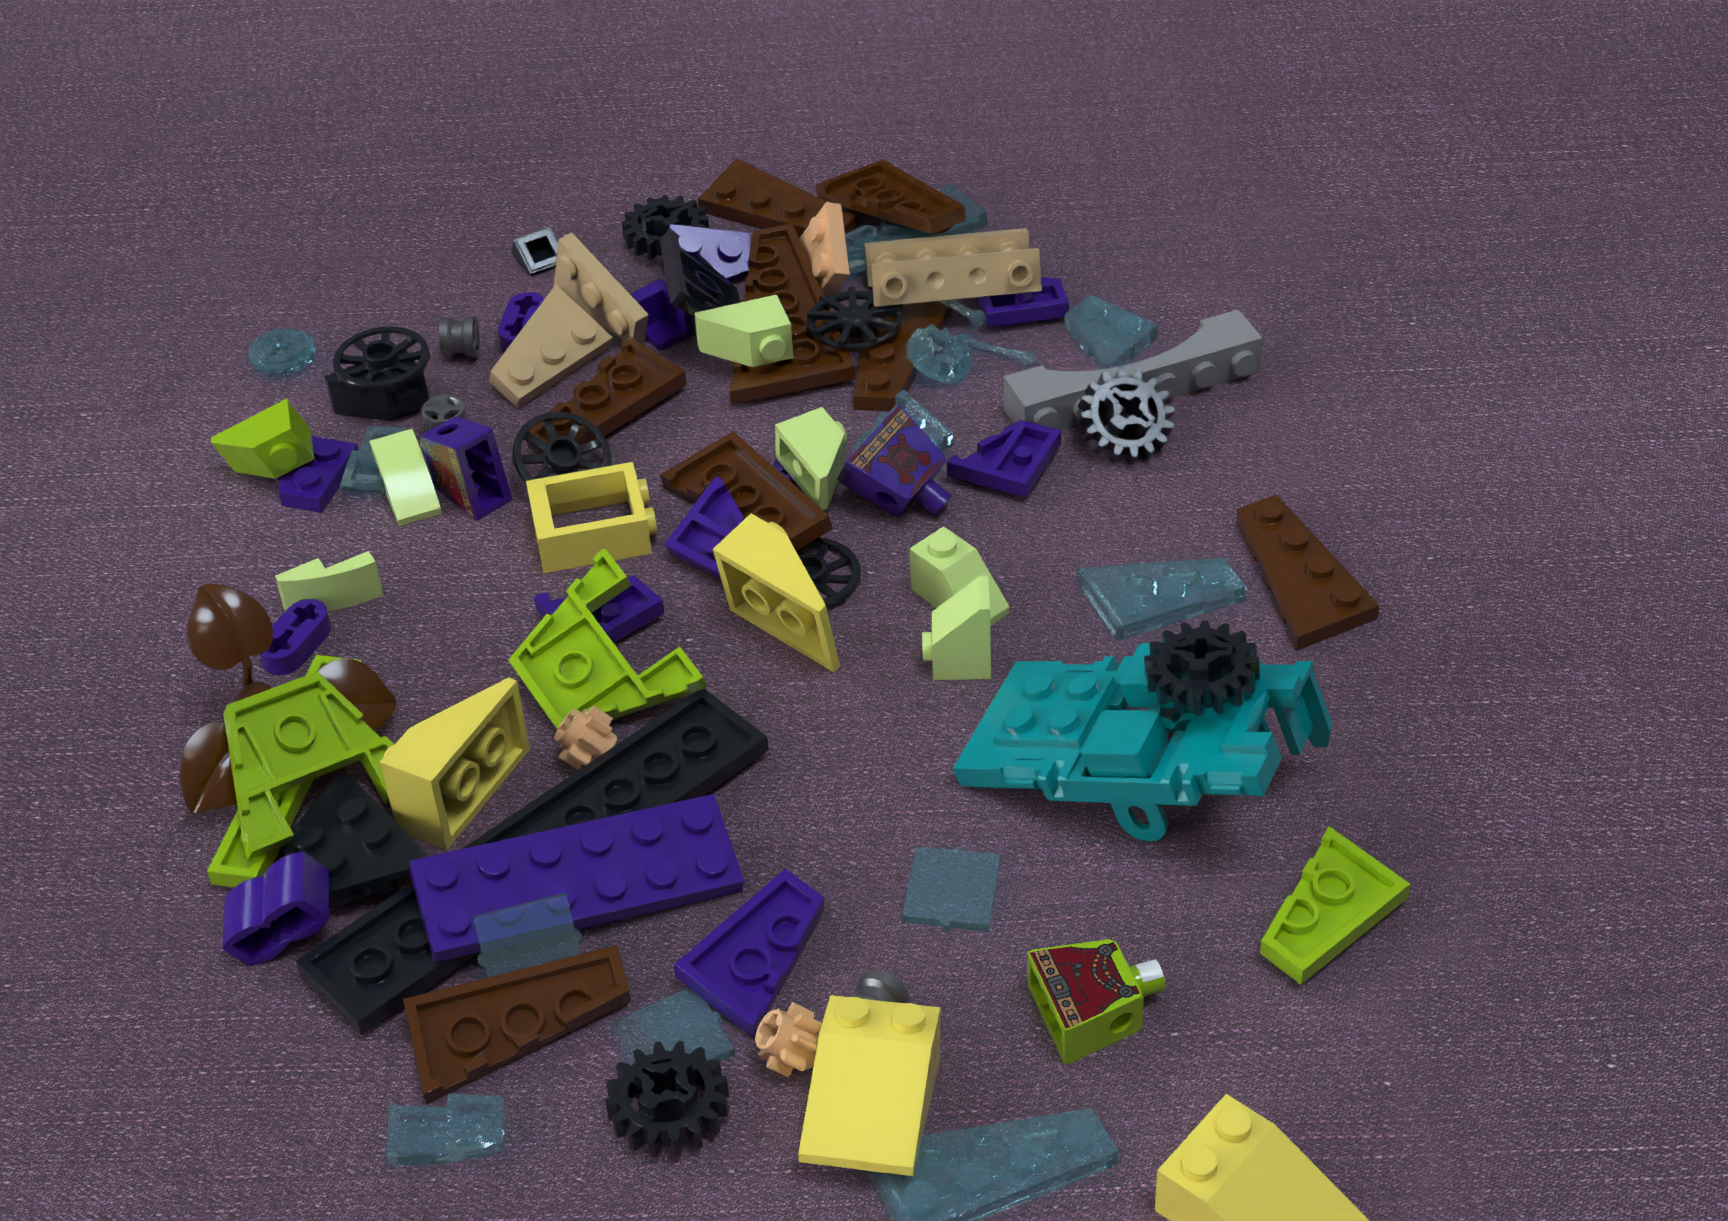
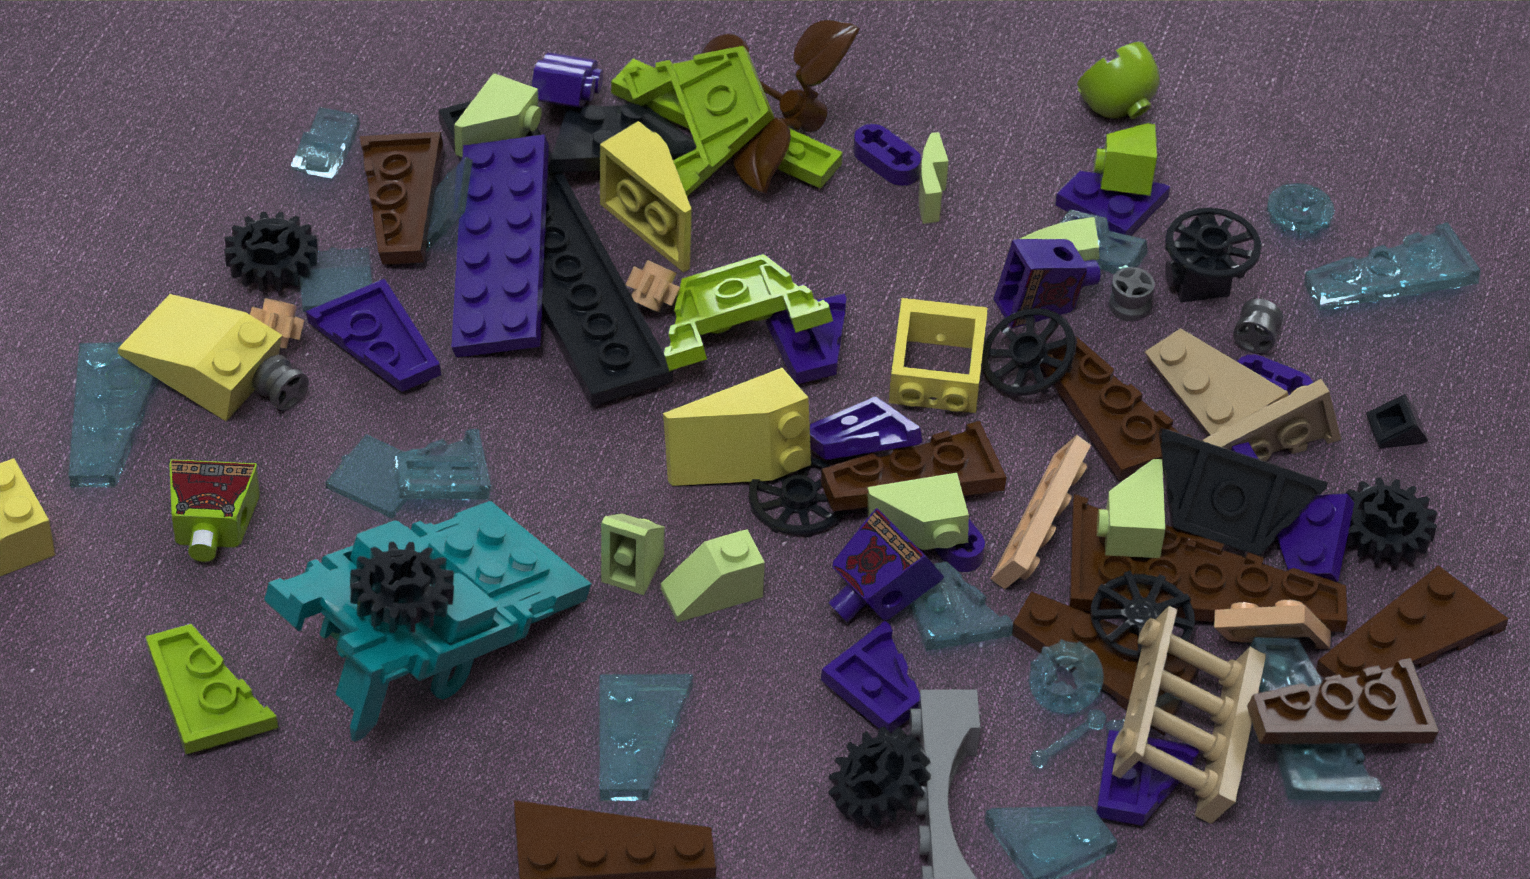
camera: 105 degrees right, 5 degrees up
none -> clear light blue wing [393,429,491,500]
none -> yellowish green slope [454,73,542,157]
none -> light nougat plate [991,435,1091,589]
none -> lime cylinder [1077,42,1160,119]
none -> clear light blue wing [1304,222,1481,310]

